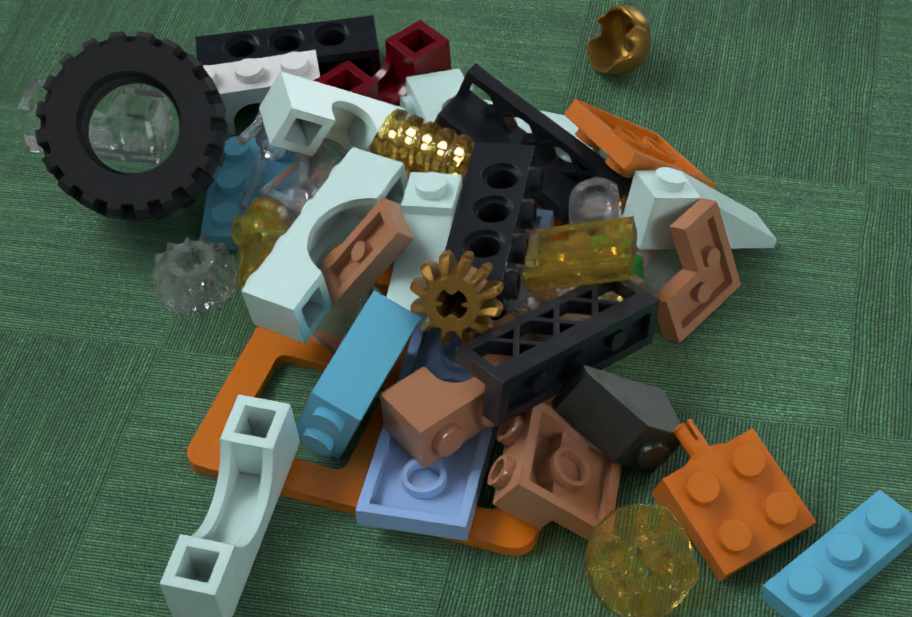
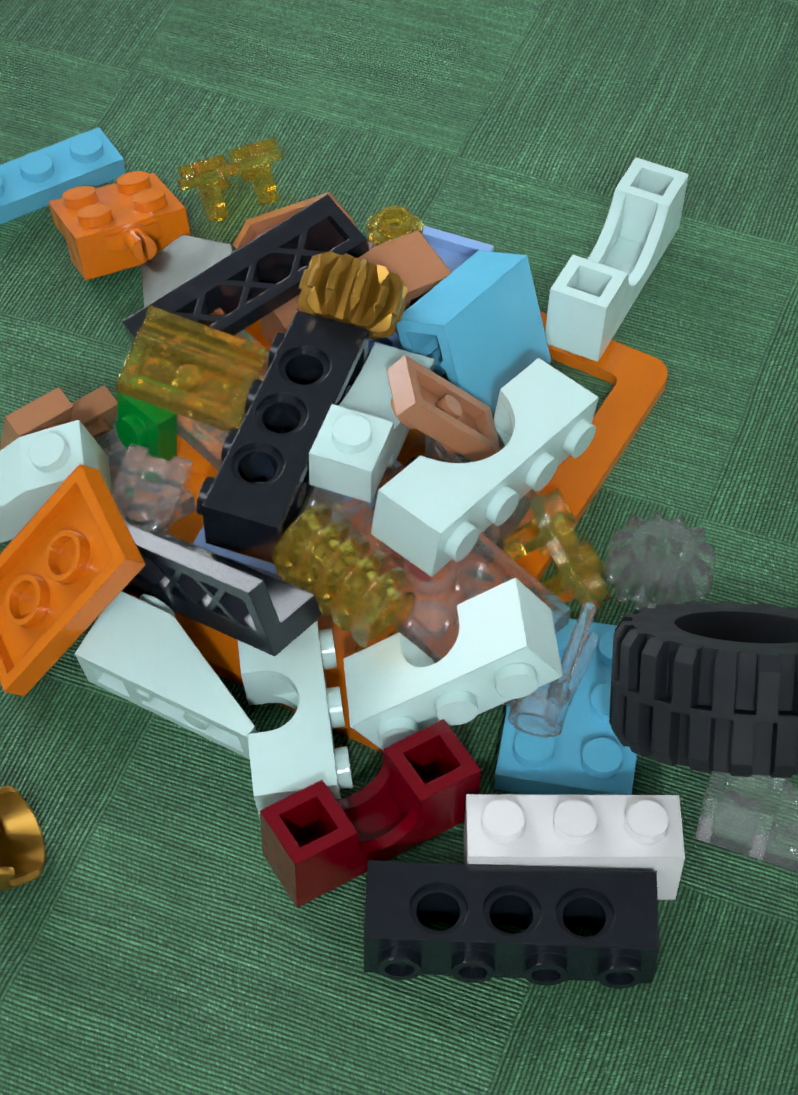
camera: 175 degrees left, 5 degrees up
none -> clear yellow plate [366,206,423,247]

